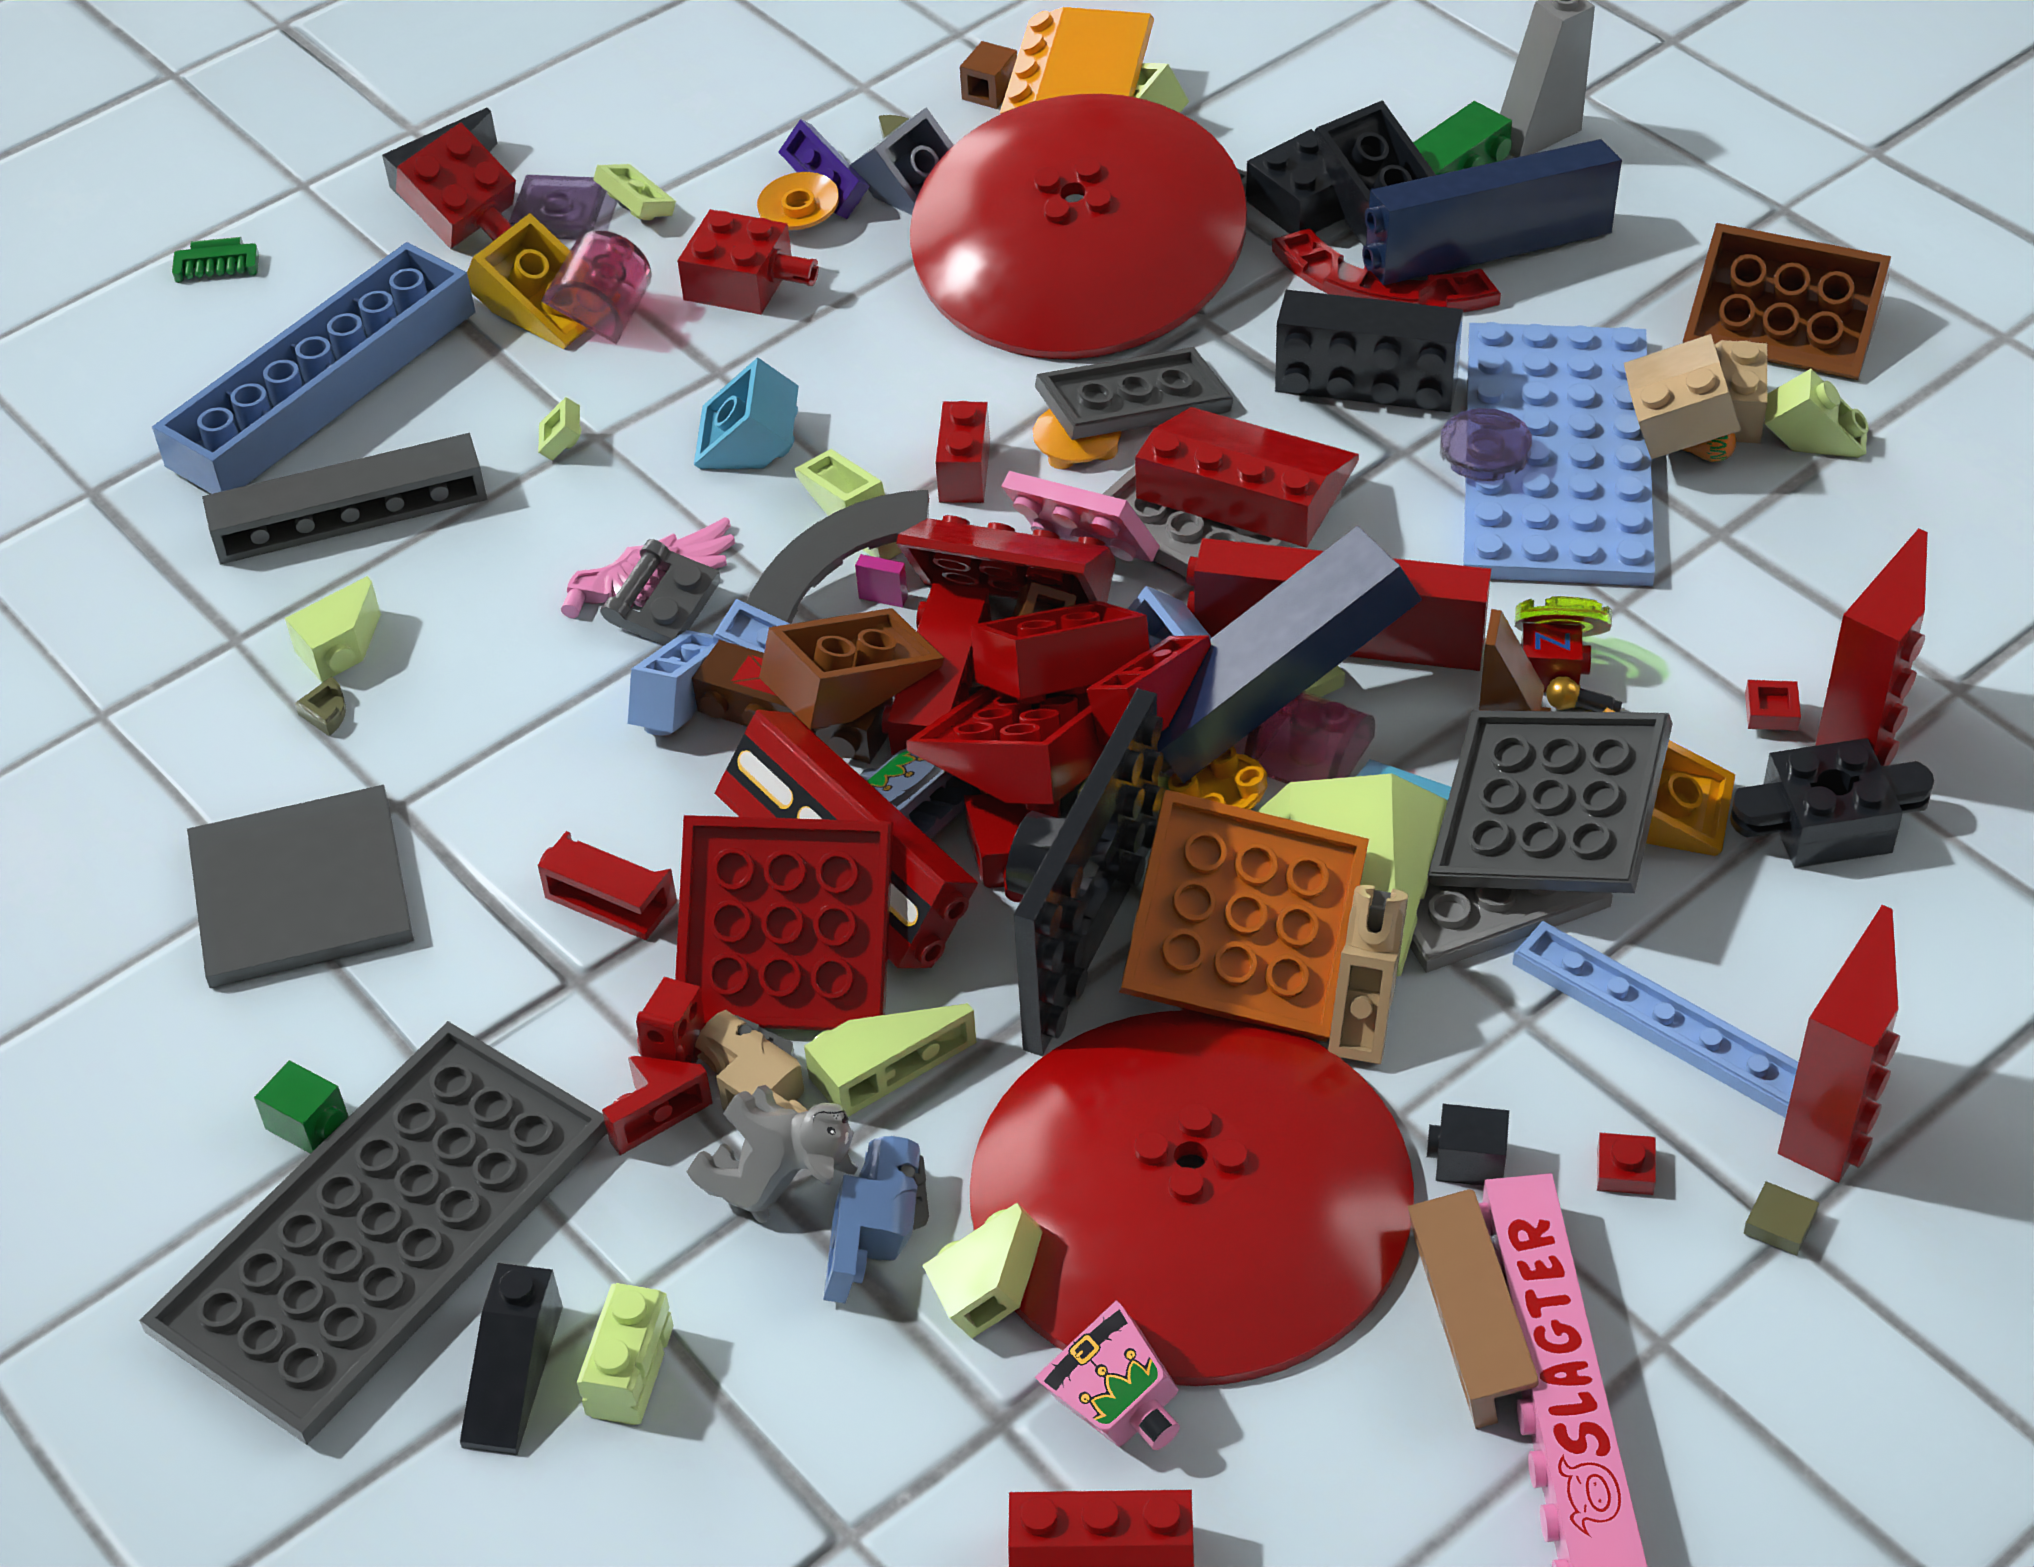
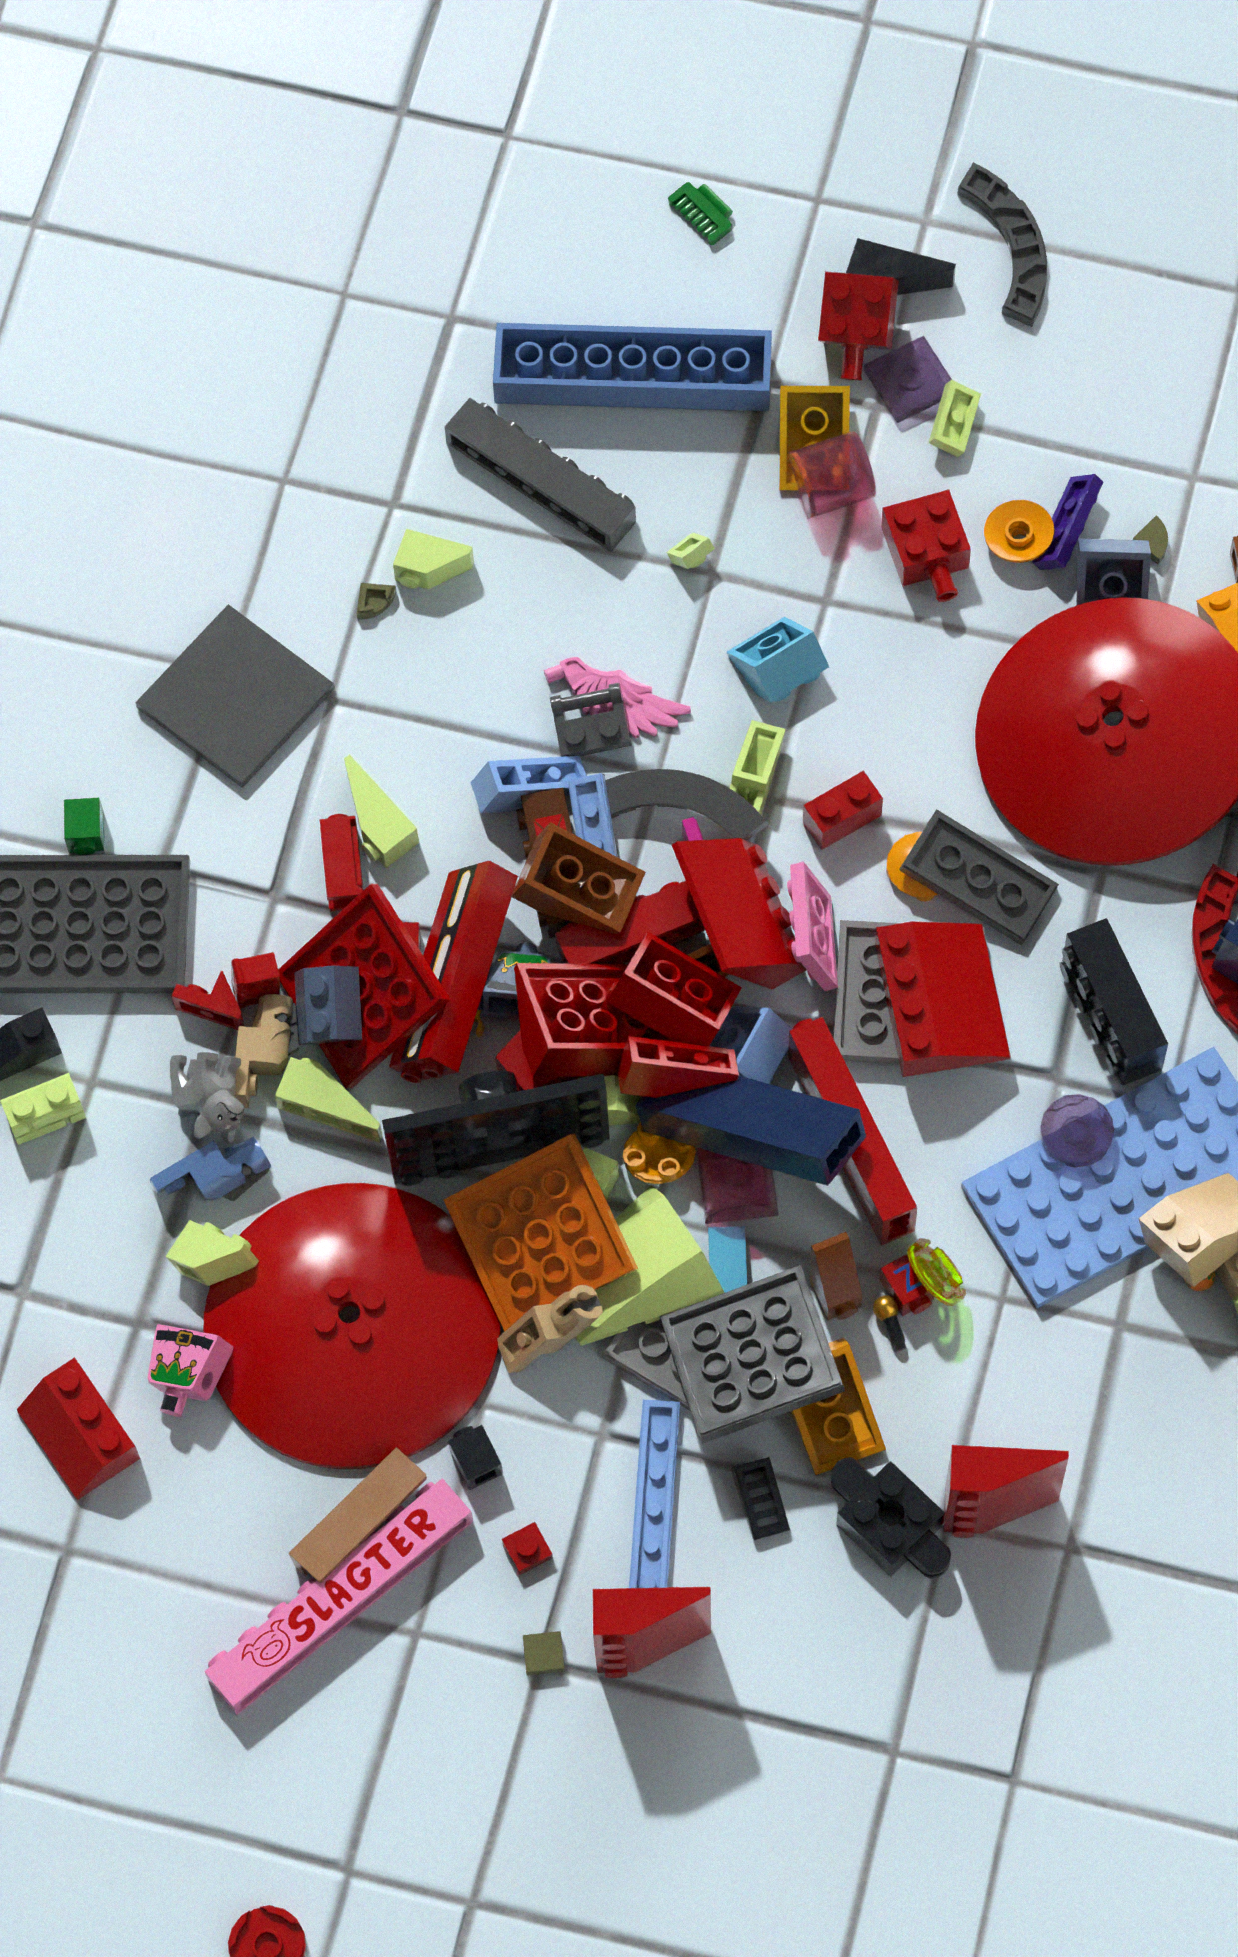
camera: 55 degrees right, 20 degrees up
red plate [1745,680,1801,731] -> none
none -> sand blue slope [294,966,362,1045]
none -> yellowish green slope [344,754,419,868]
none -> black slope [731,1457,790,1541]
none -> dark grey tile [957,162,1047,327]

